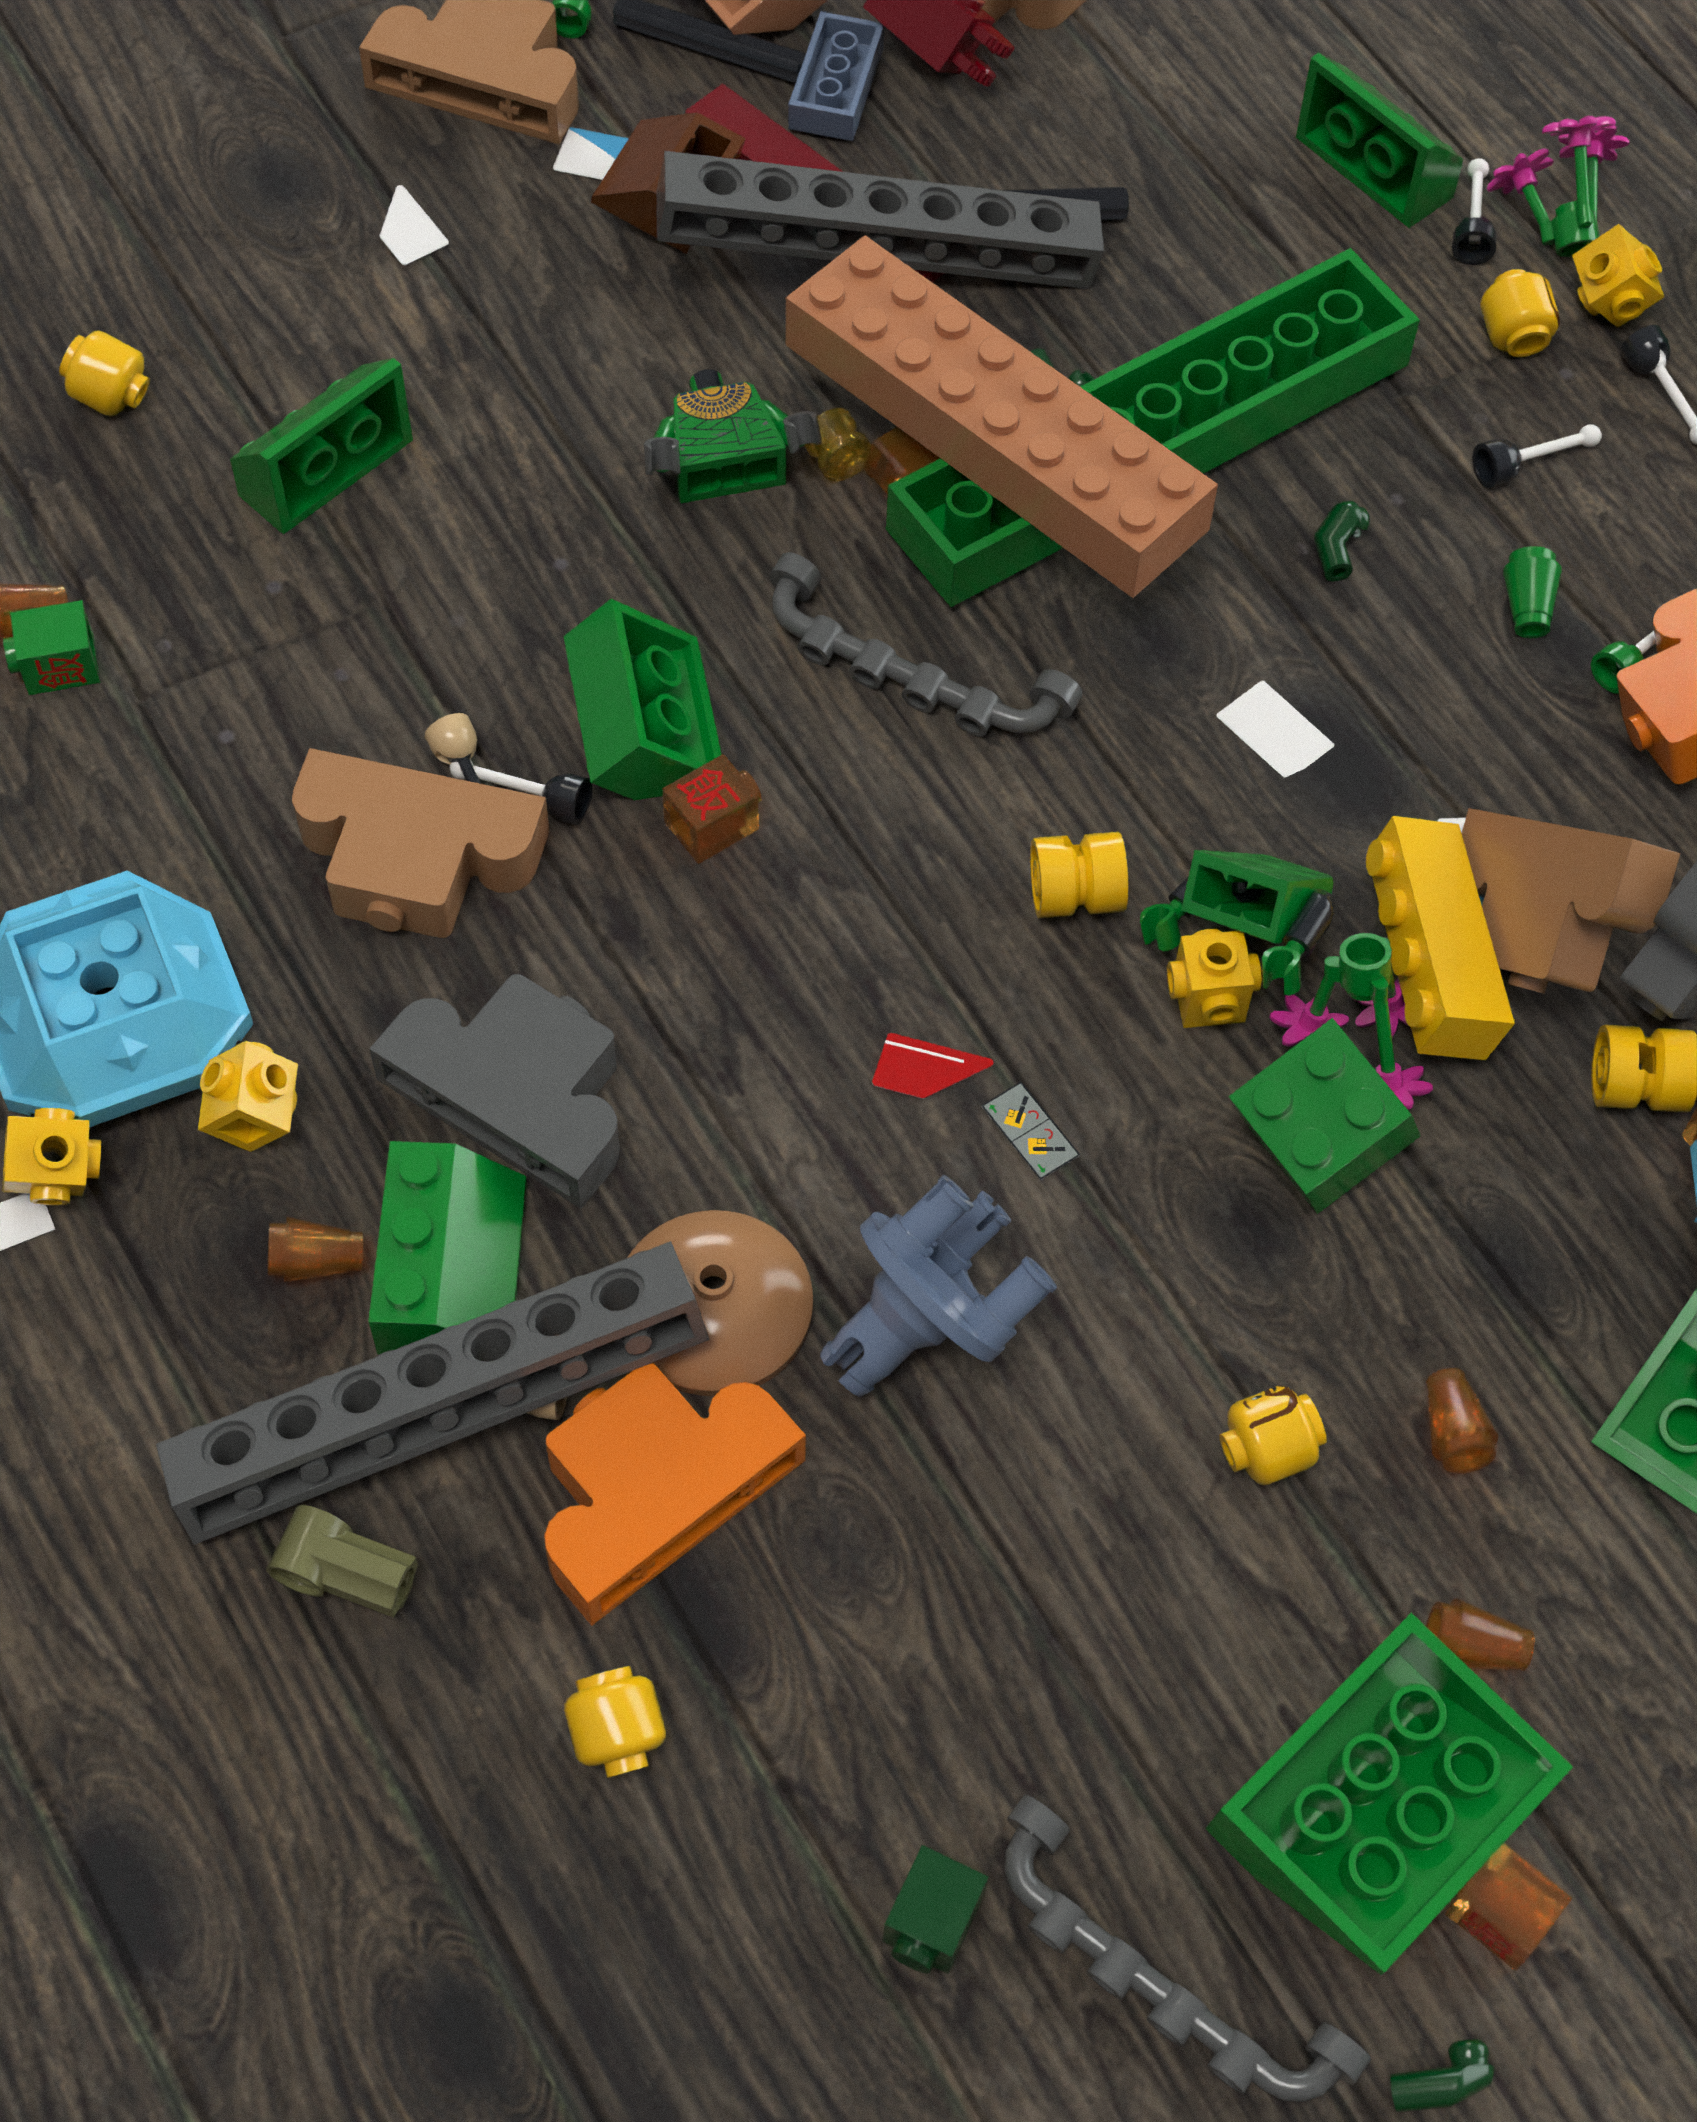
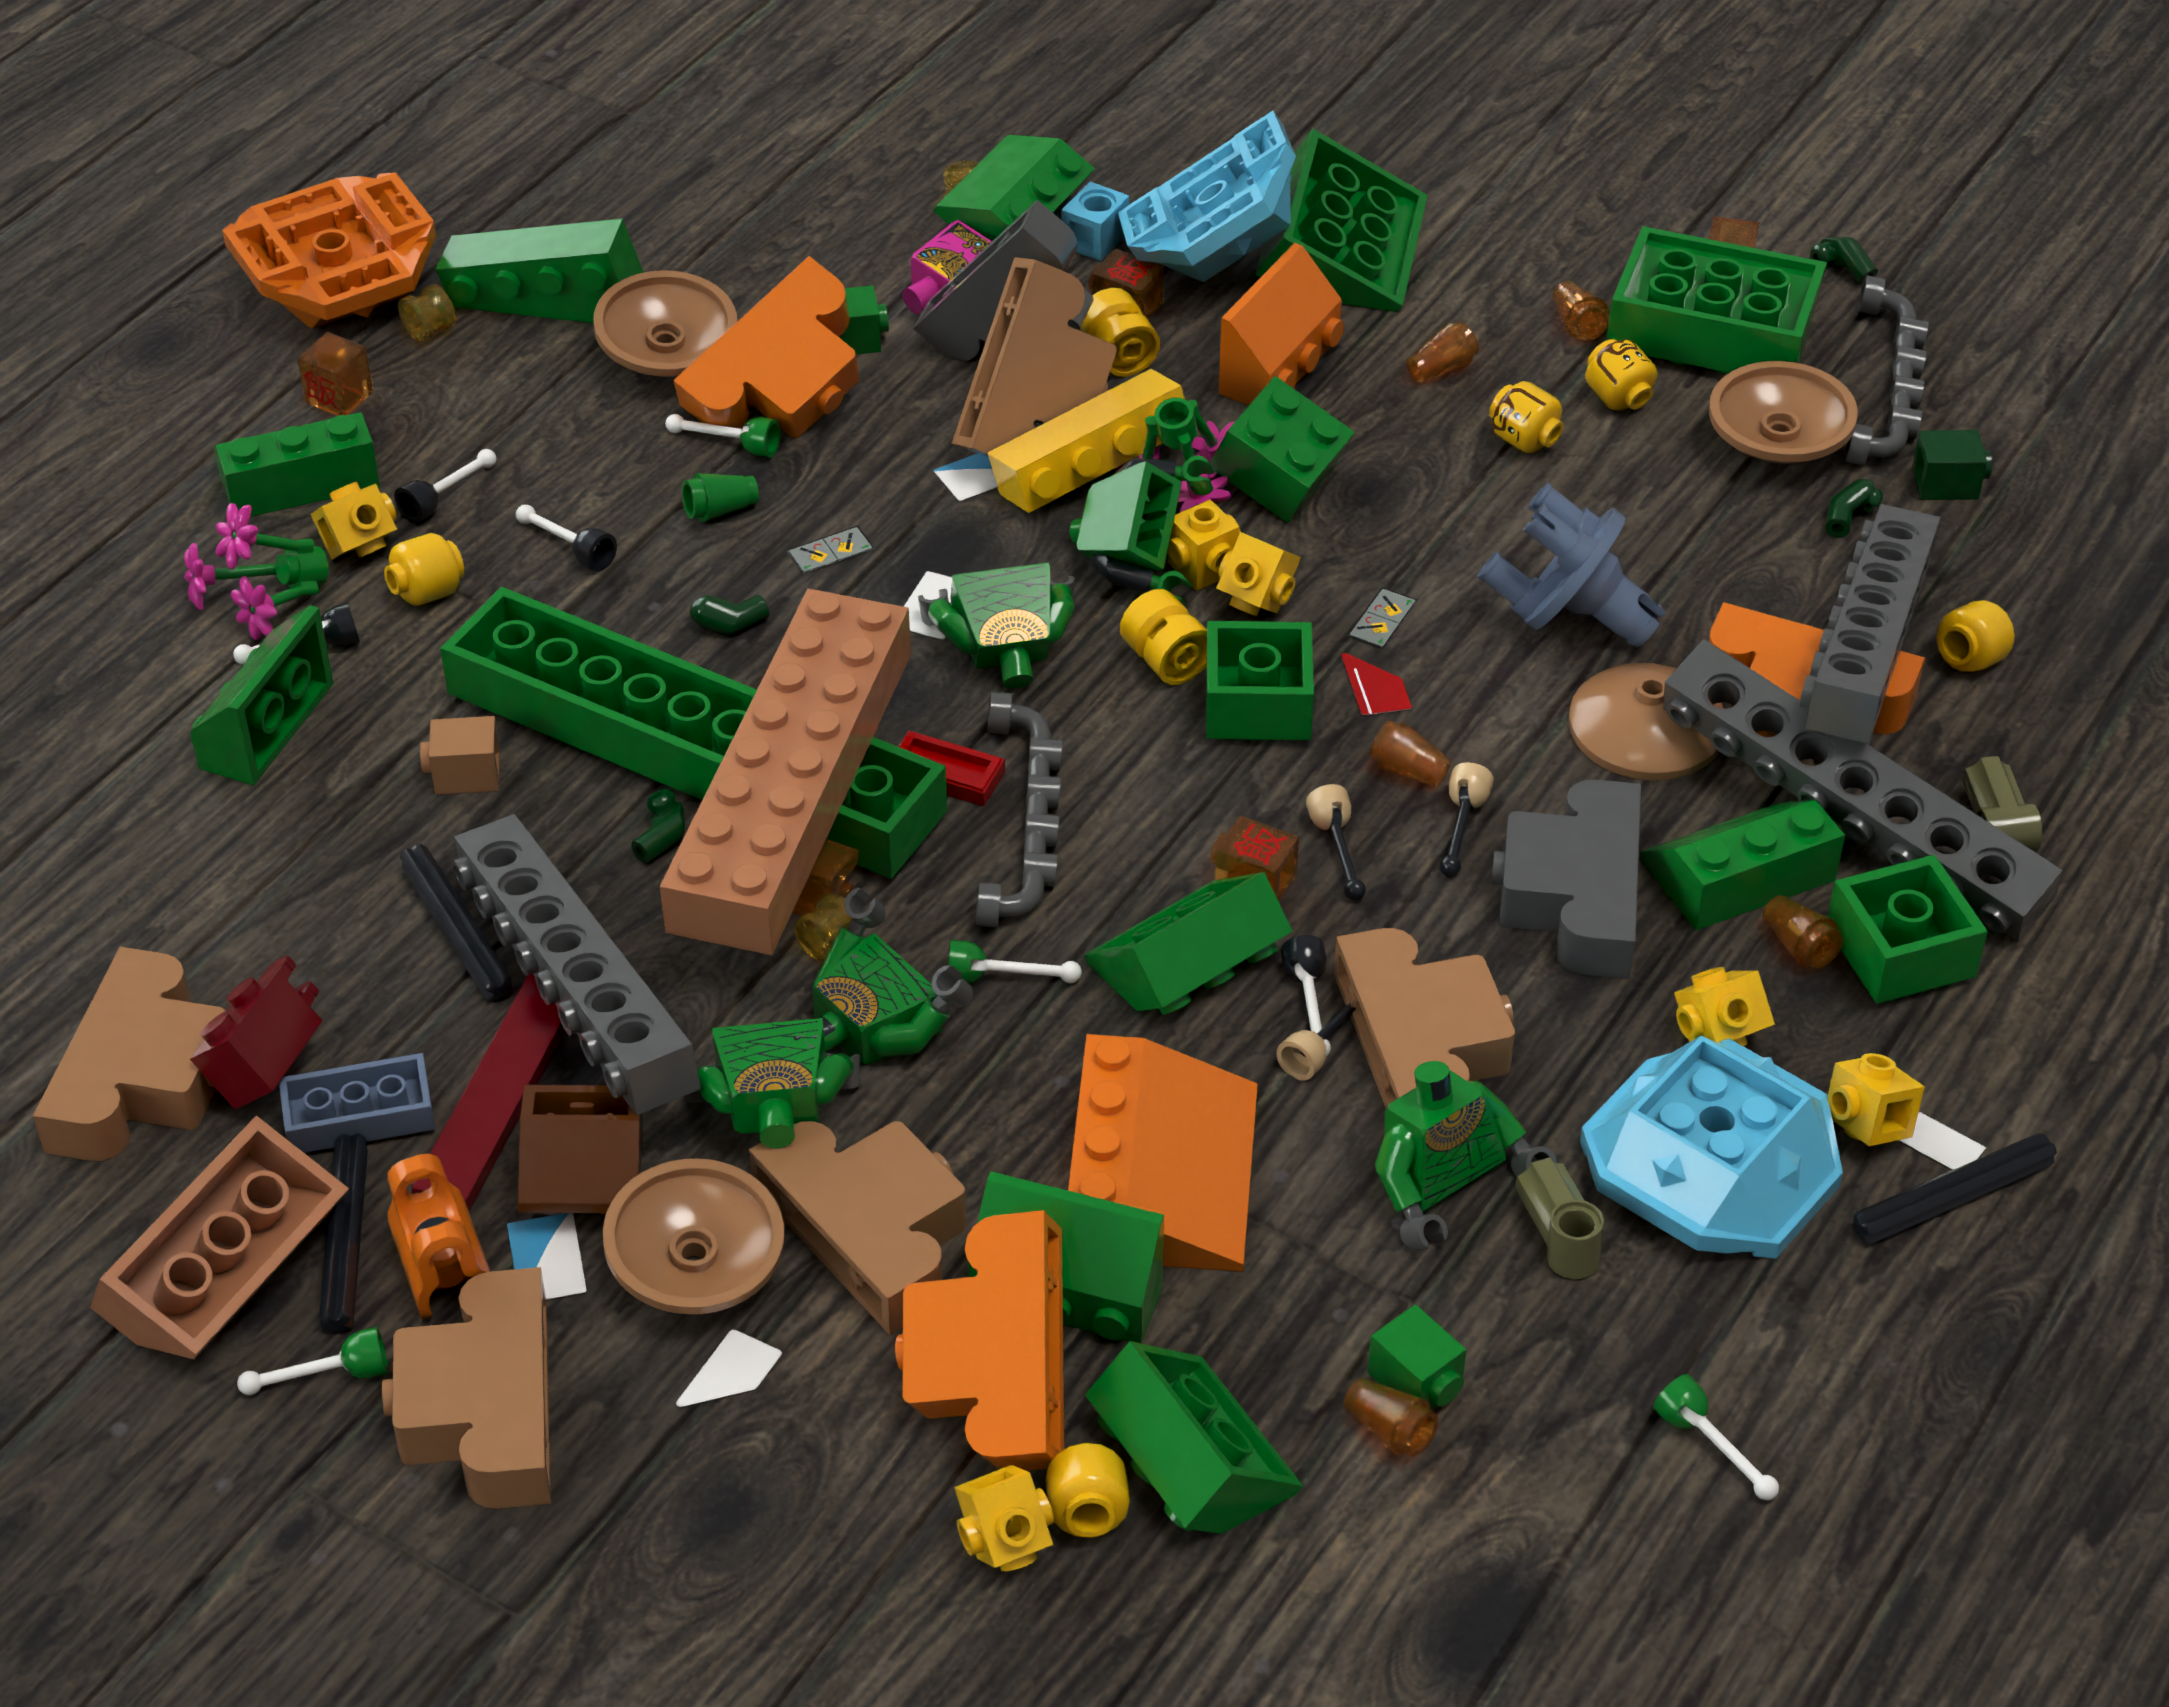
camera: 115 degrees left, 15 degrees down
none -> orange piece [387,1154,491,1320]
none -> medium nougat brick [420,716,500,795]
none -> medium nougat dish [603,1158,784,1314]
none -> green torso [686,1018,860,1148]
none -> medium nougat brick [749,1121,966,1335]
none -> light grey sticker [787,526,875,573]
none -> orange brick [895,1210,1064,1471]
none -> red tile [898,730,1005,806]
none -> green torso [918,562,1074,688]
none -> hinge [948,940,1082,985]
none -> yellow brick [954,1465,1054,1571]
none -> orange slope [1068,1034,1258,1272]
none -> green slope [1085,1341,1303,1534]
none -> green brick [1206,621,1314,740]
none -> yellow brick [1216,532,1301,616]
none -> orange slope [1219,243,1344,406]
none -> hinge [1306,784,1366,901]
none -> clear orange cone [1369,720,1452,788]
none -> green torso [1375,1061,1557,1249]
none -> hinge [1439,762,1494,877]
none -> olive piece [1516,1157,1604,1279]
none -> yellow head [1585,339,1658,411]
none -> medium nougat dish [1709,361,1858,464]
none -> dark grey brick [1799,504,1941,744]
none -> dark green arm [1825,479,1883,538]
none -> green brick [1825,854,1988,1004]

